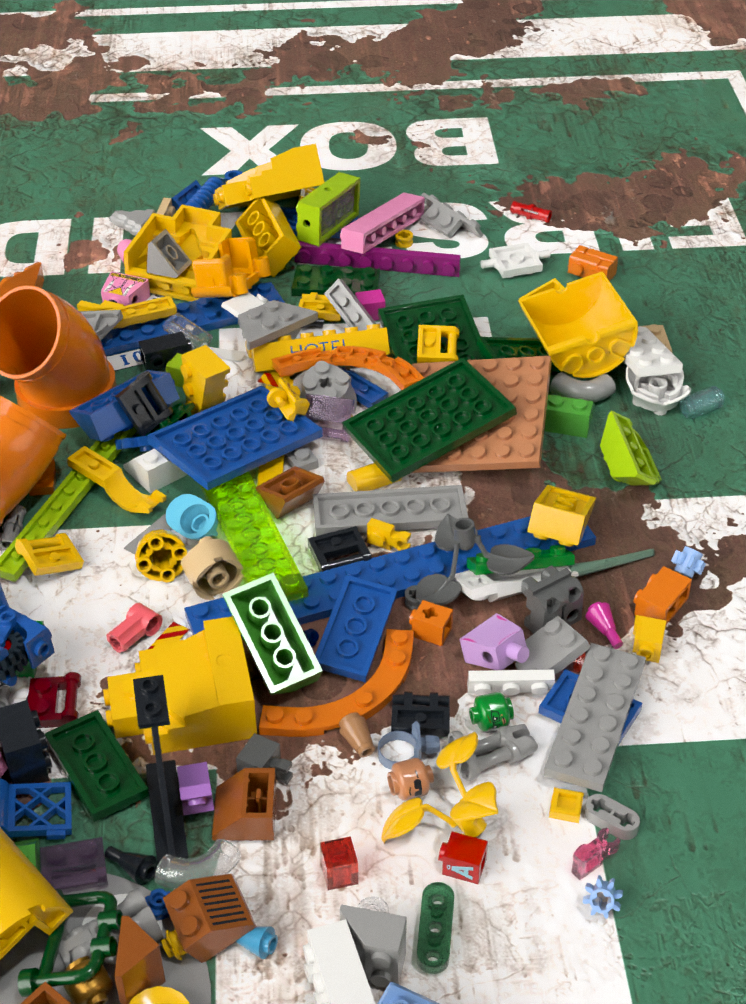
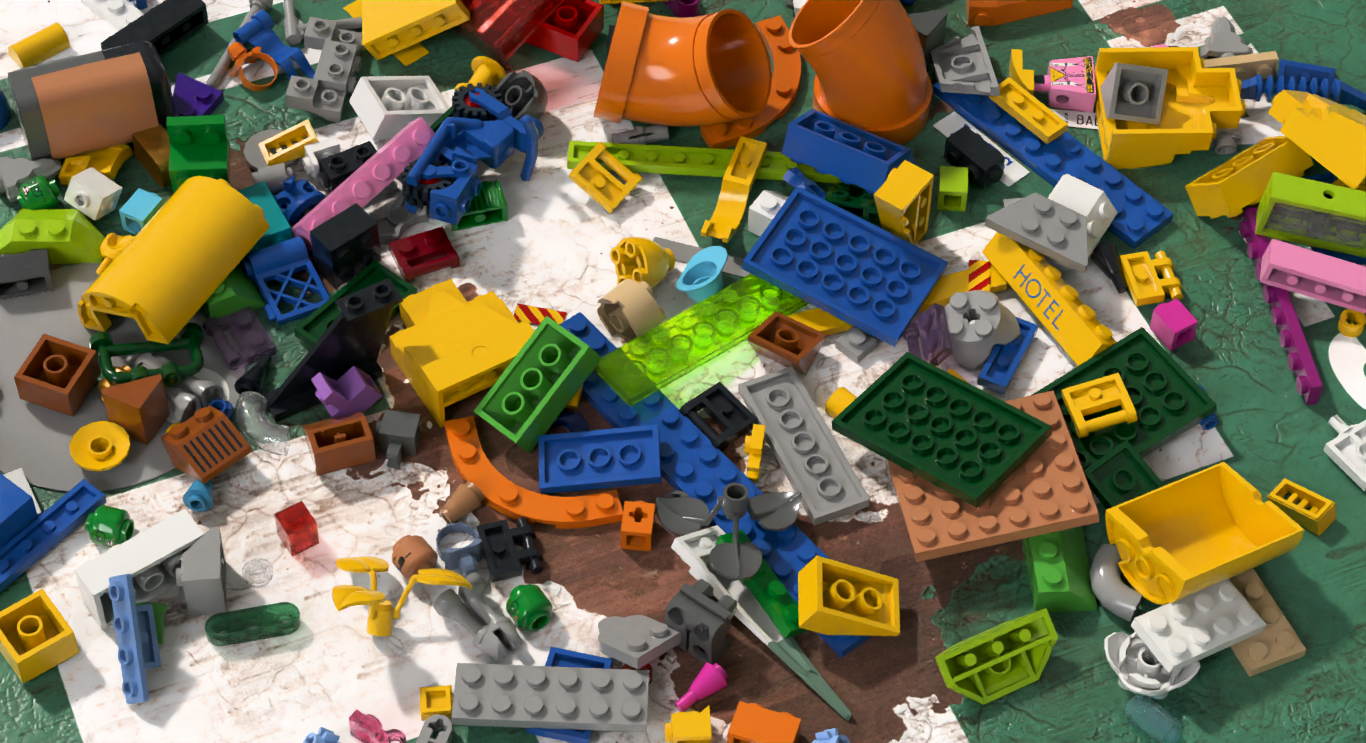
camera: 70 degrees right, 10 degrees up
coral piece [106,602,163,653] -> none
black plate [115,371,173,436] -> none
clear brick [163,313,213,350] -> none
light orange container [191,237,271,298] -> none
yellow hips [267,377,310,421] -> none
orange plate [272,346,424,390] -> none
dark green plate [292,264,380,296] -> none
light grey plate [324,278,376,331] -> none
red brick [438,831,488,884] -> none
lavender torso [459,613,529,670] -> none
white plate [467,669,555,696] -> none

